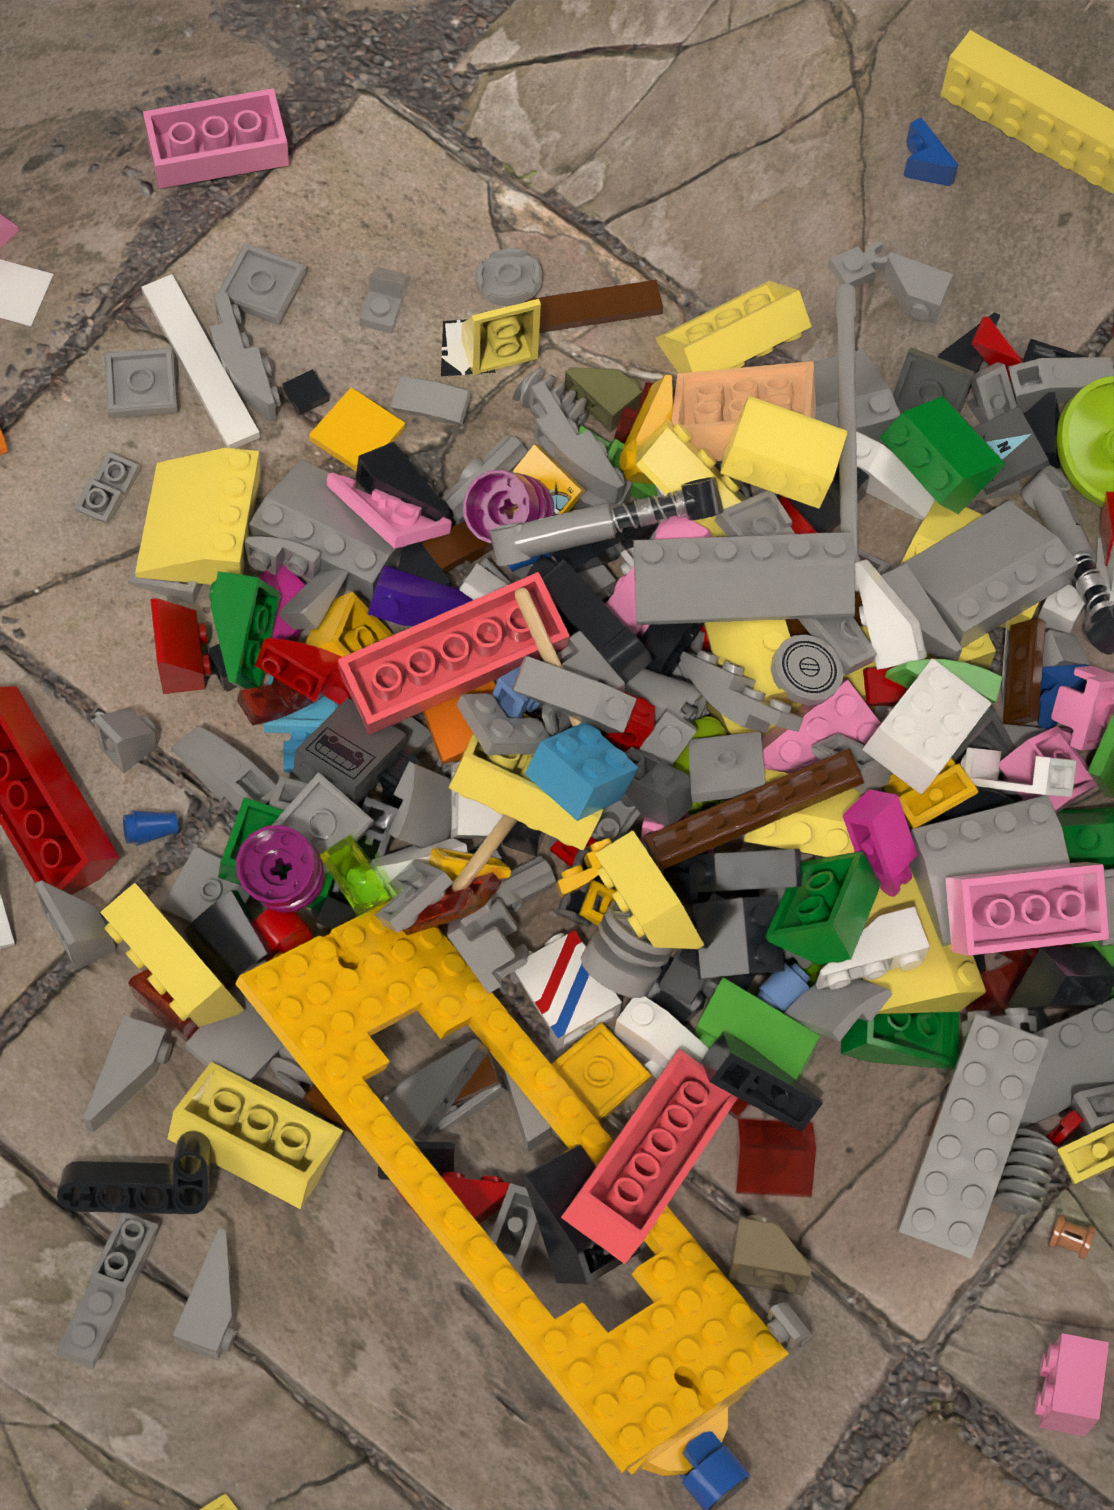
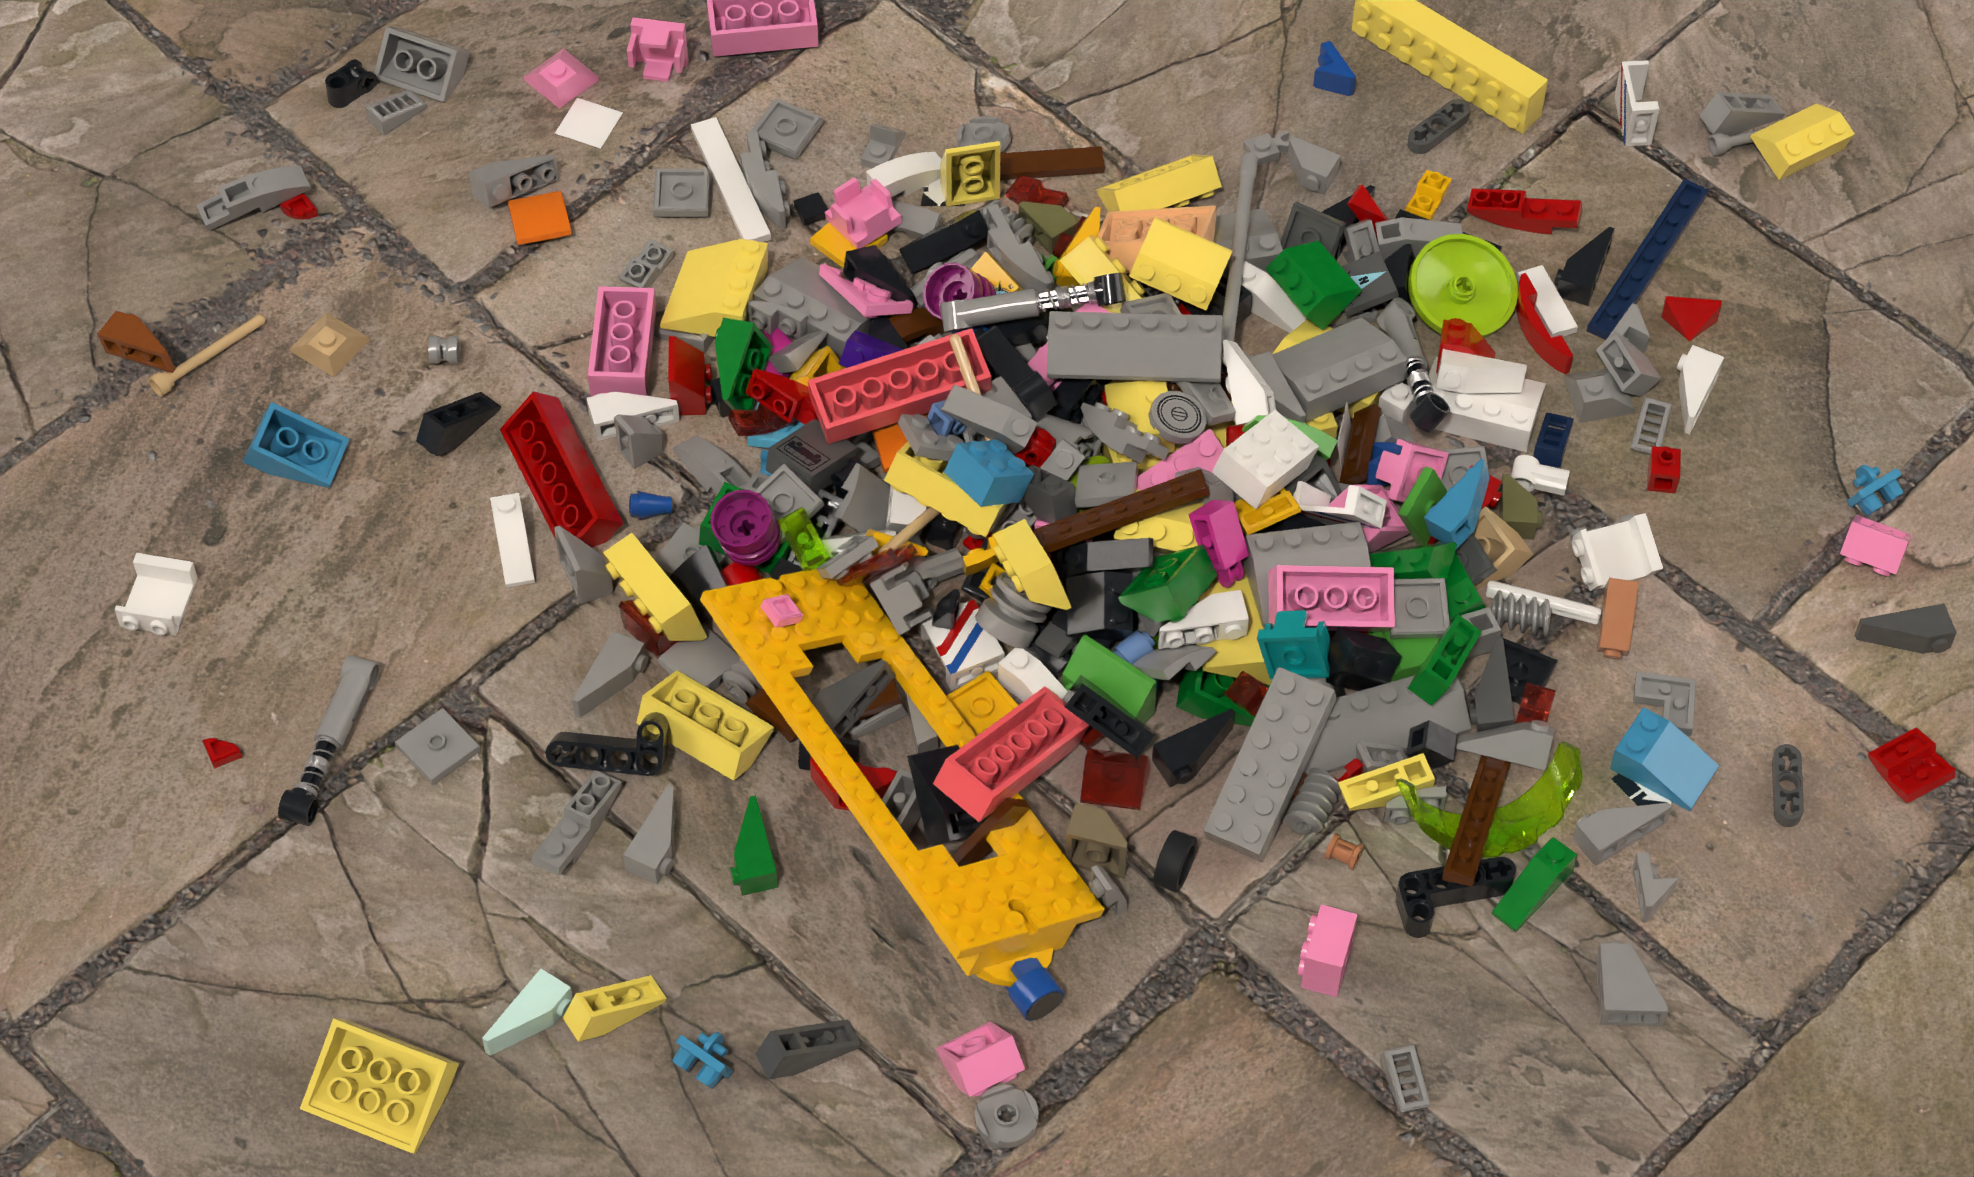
camera: 10 degrees right, 10 degrees down
none -> white slope [586,391,680,441]
none -> bright pink brick [588,286,657,396]
none -> bright pink panel [627,17,688,82]
none -> green slope [730,795,778,896]
none -> bright pink tile [760,594,803,628]
none -> bright pink panel [825,178,902,249]
none -> white slope [866,152,942,197]
none -> black slope [899,210,989,274]
none -> black slope [932,589,960,630]
none -> reddish brown tile [951,798,1031,867]
none -> clear red slope [1005,176,1069,208]
none -> black slope [1152,708,1235,787]
none -> black tyre [1153,830,1197,892]
none -> clear red slope [1224,670,1268,717]
none -> teal panel [1257,610,1330,679]
none -> yellow slope [1405,170,1452,220]
none -> dark grey beam [1407,99,1470,154]

